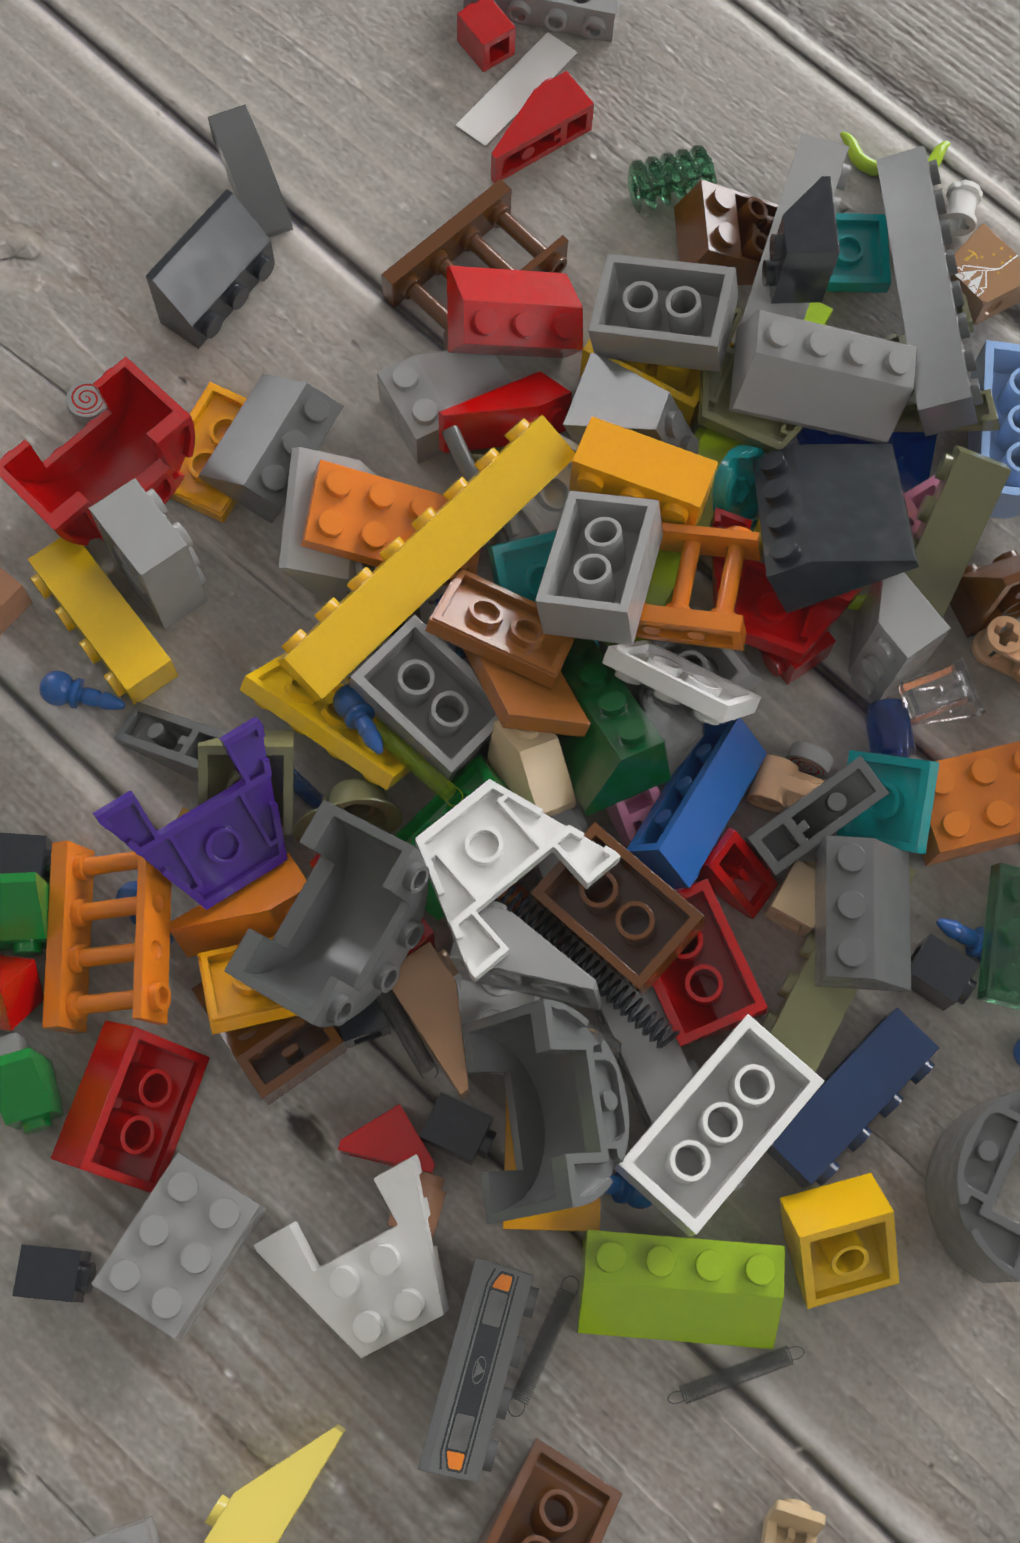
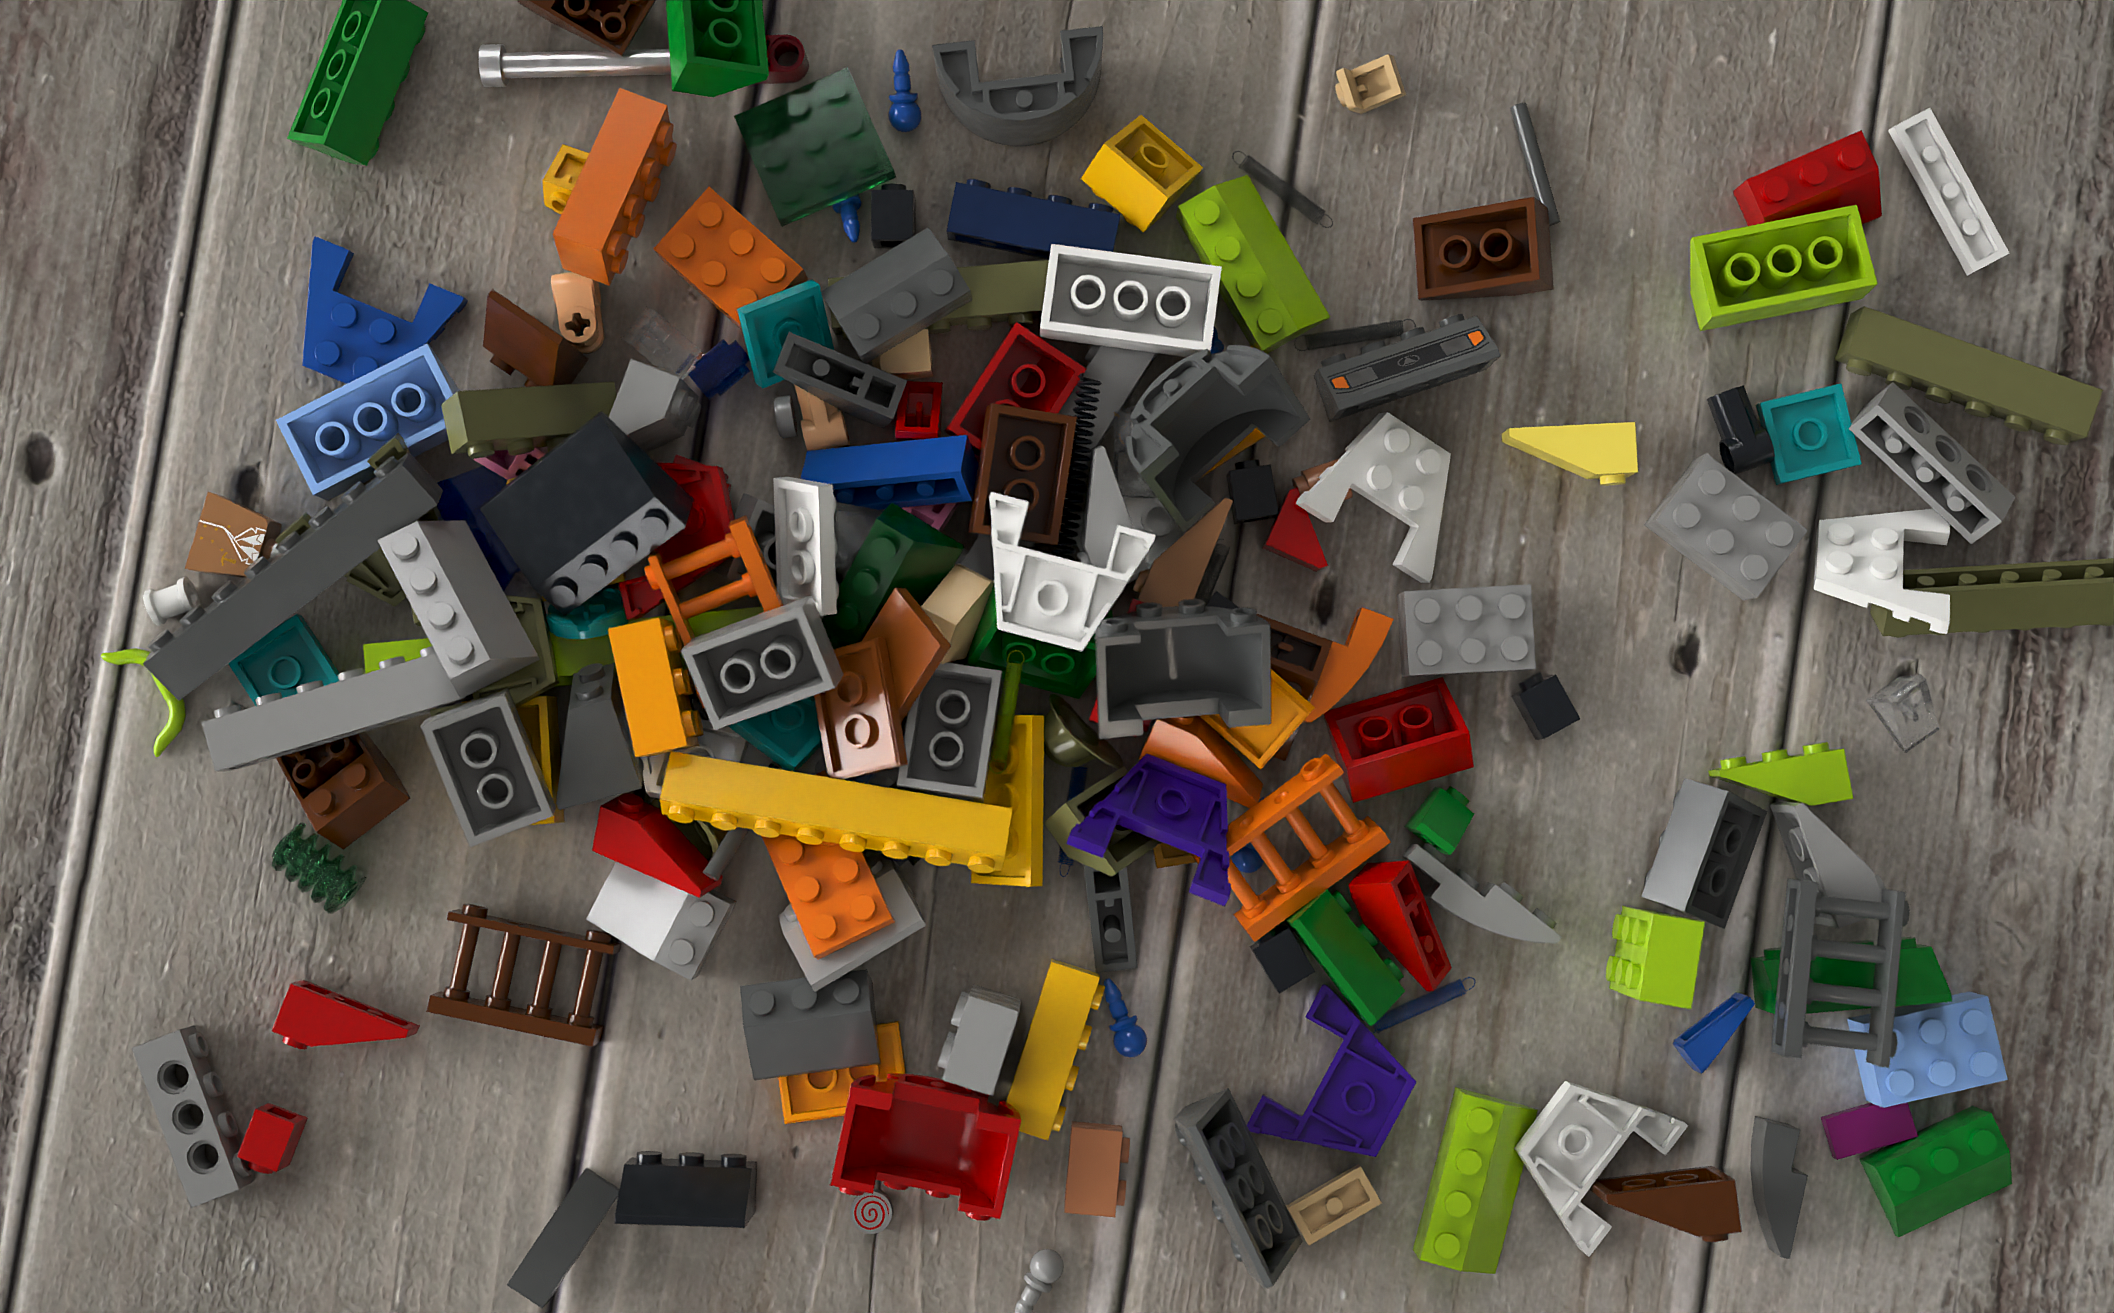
camera: 120 degrees left, 15 degrees up
blue bar [333,684,383,754] -> none
red slope [446,265,583,358] -> none
white sticker [456,32,578,146] -> none
black slope [762,176,840,304] -> none
none -> orange slope [1303,607,1394,724]

